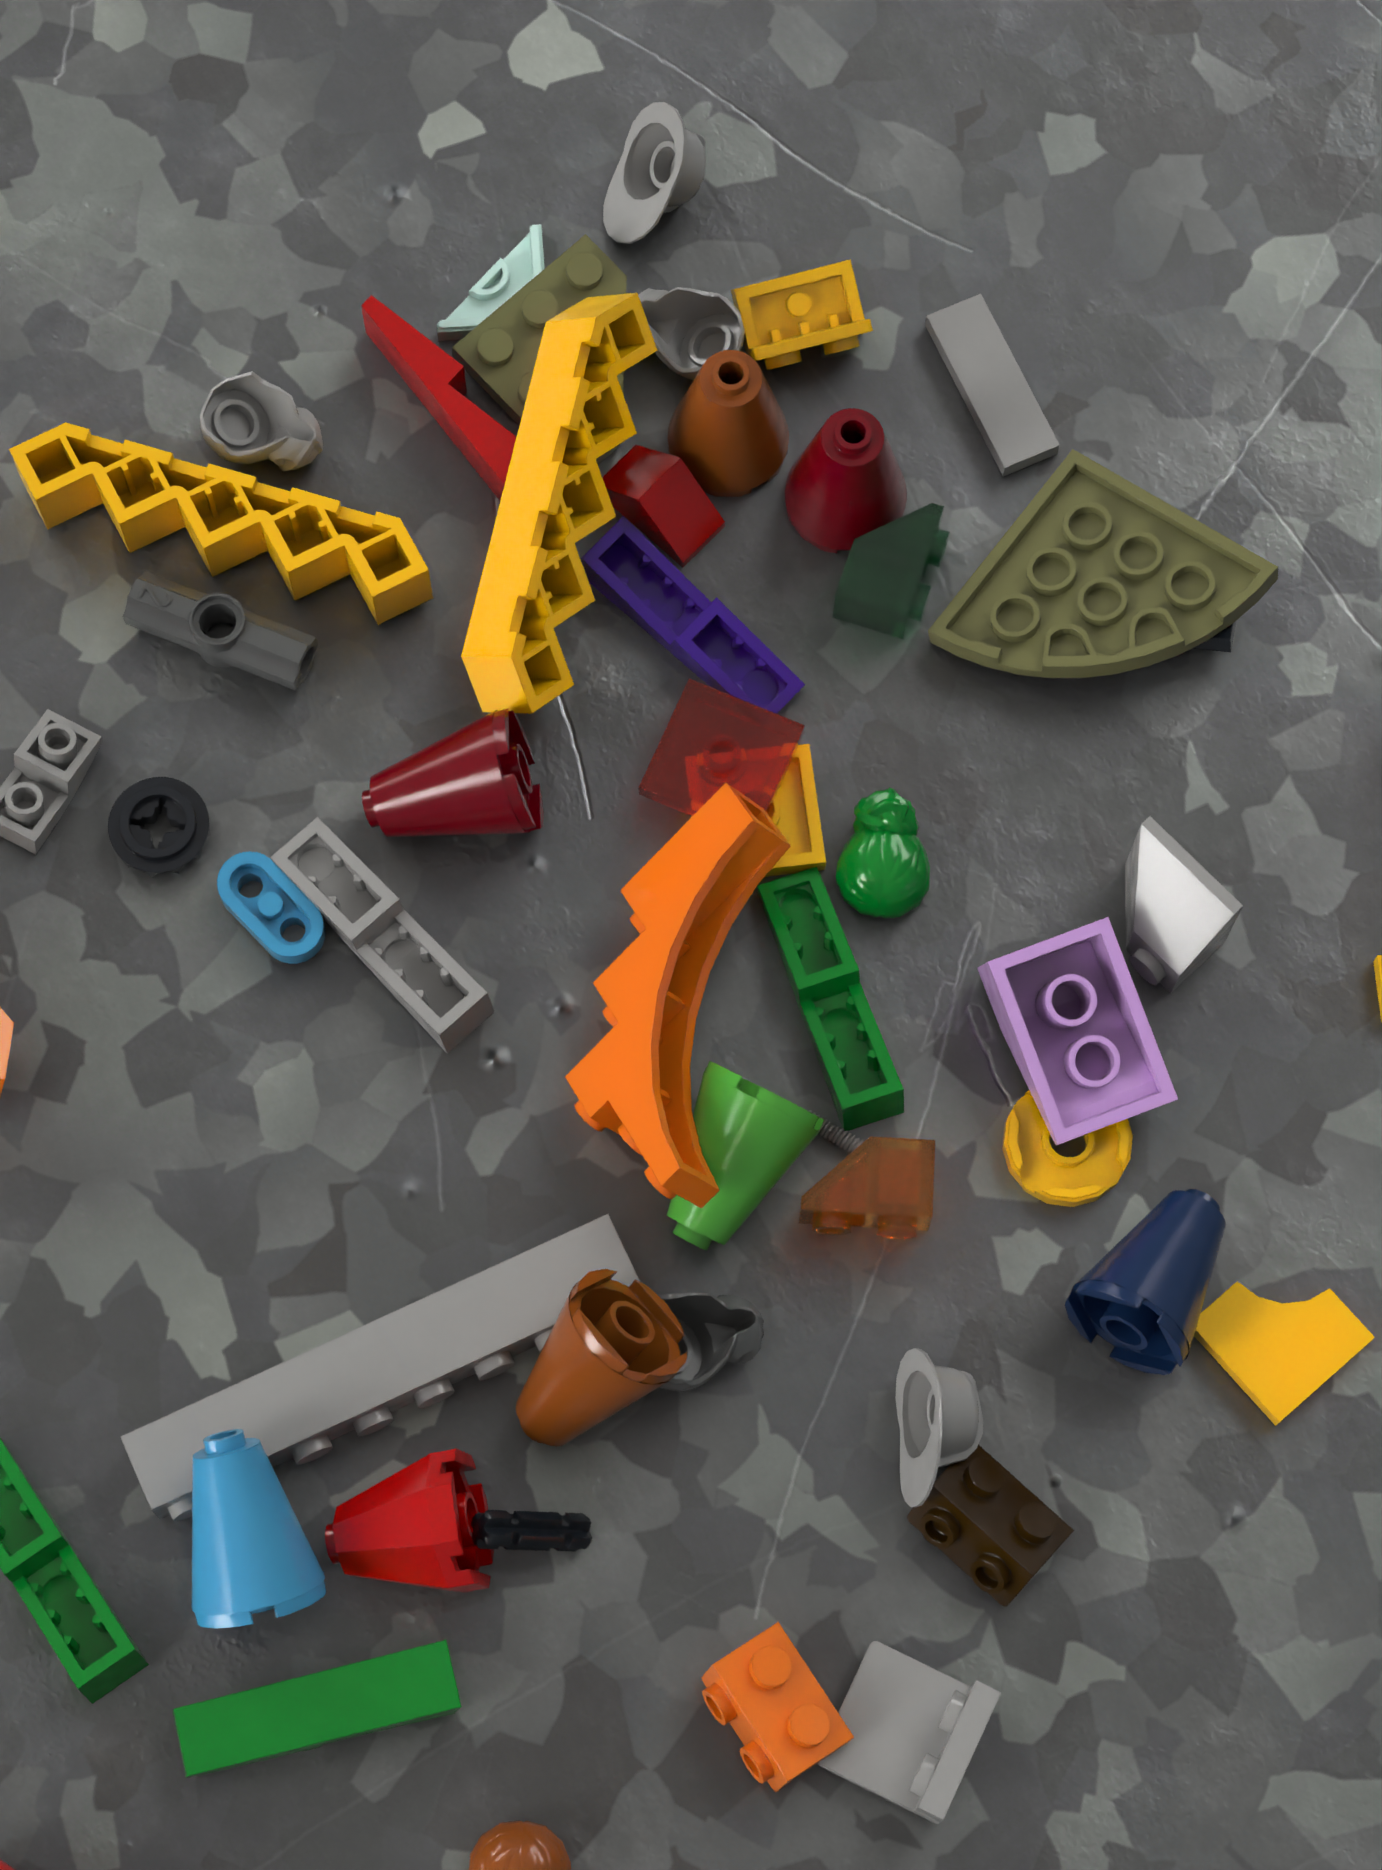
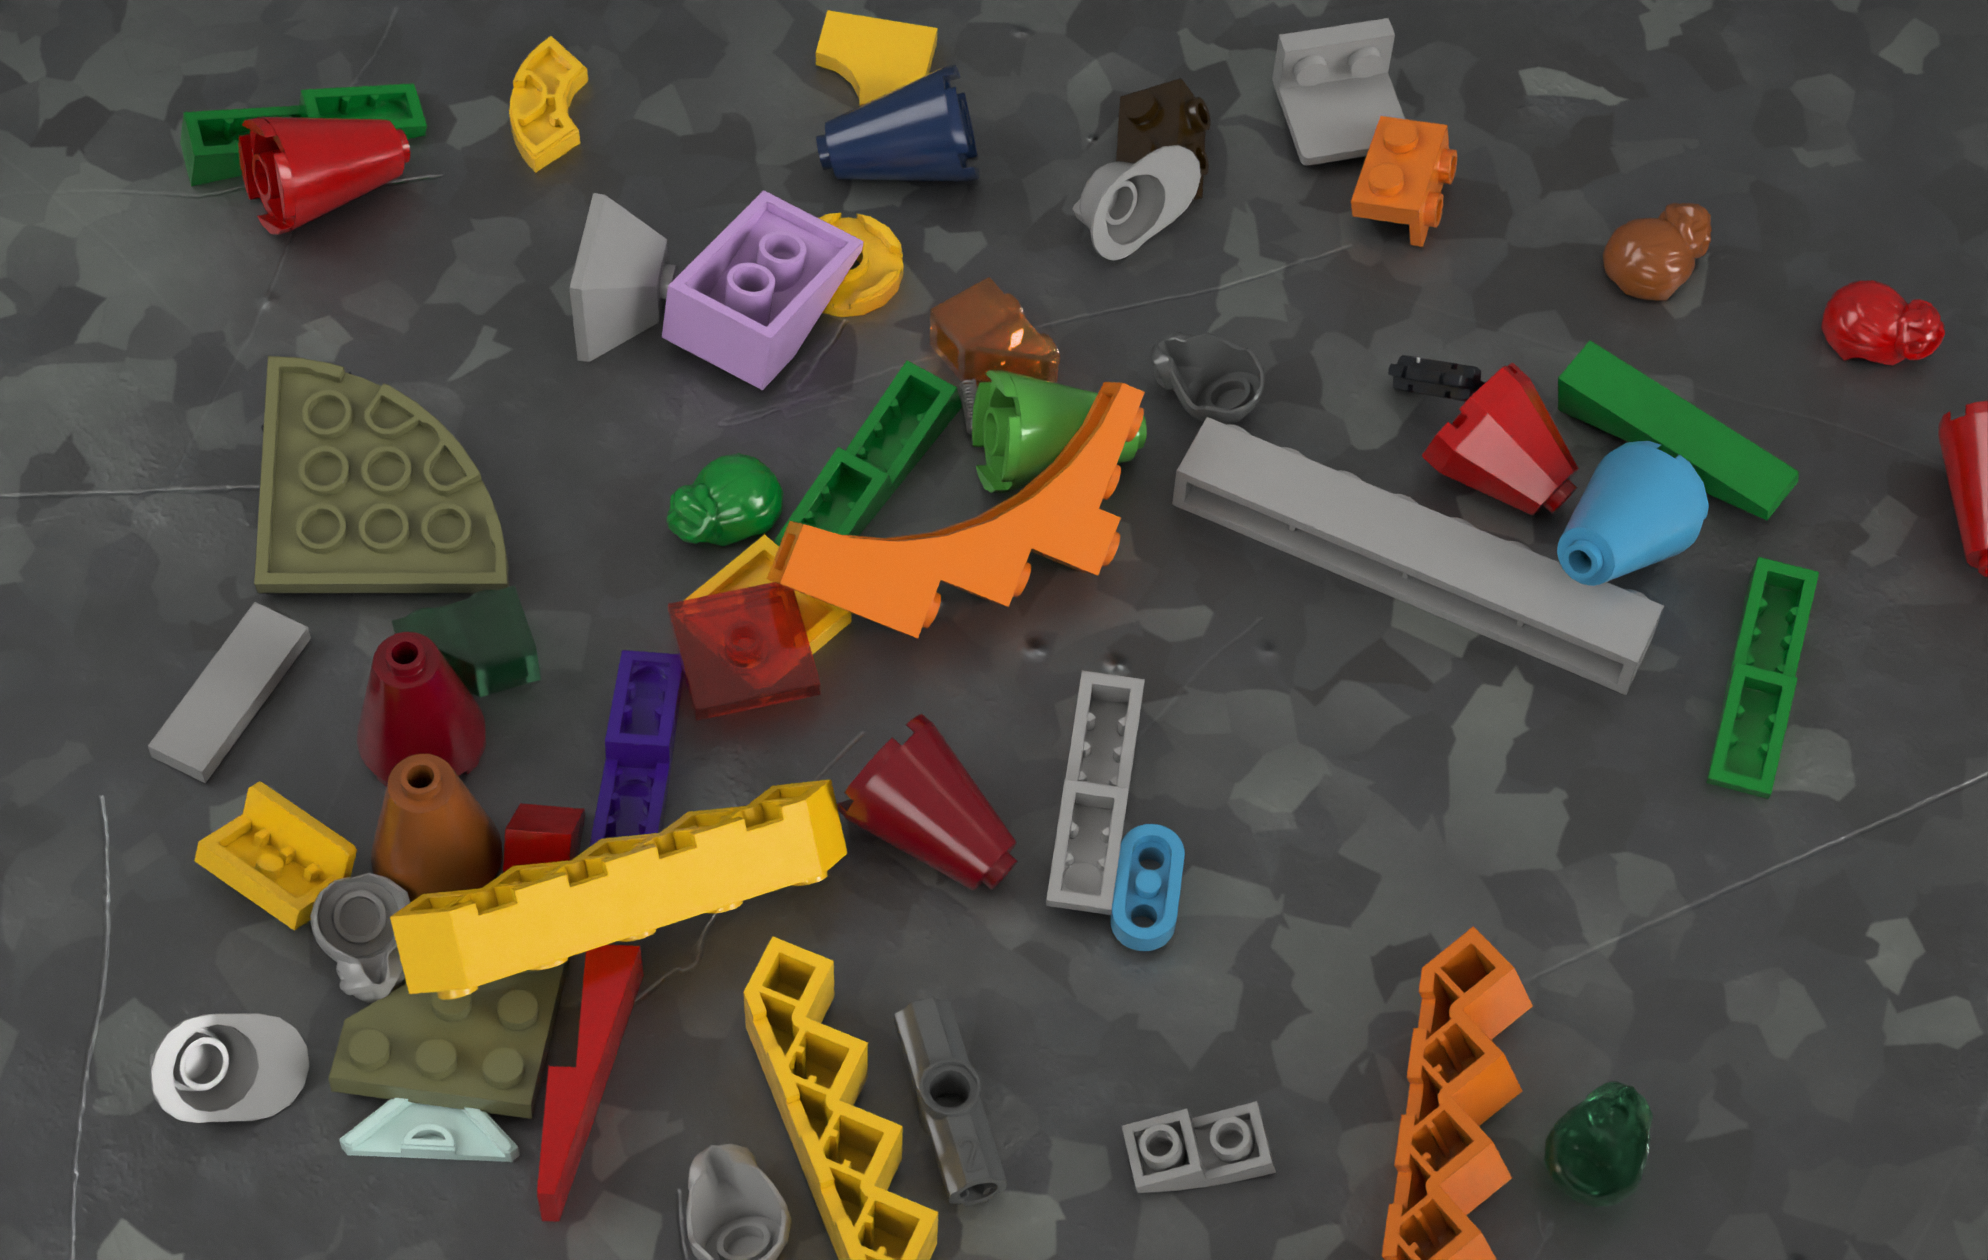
camera: 130 degrees left, 15 degrees down
black gear [108,777,210,877] -> none
dark orange cone [516,1269,687,1447] -> none

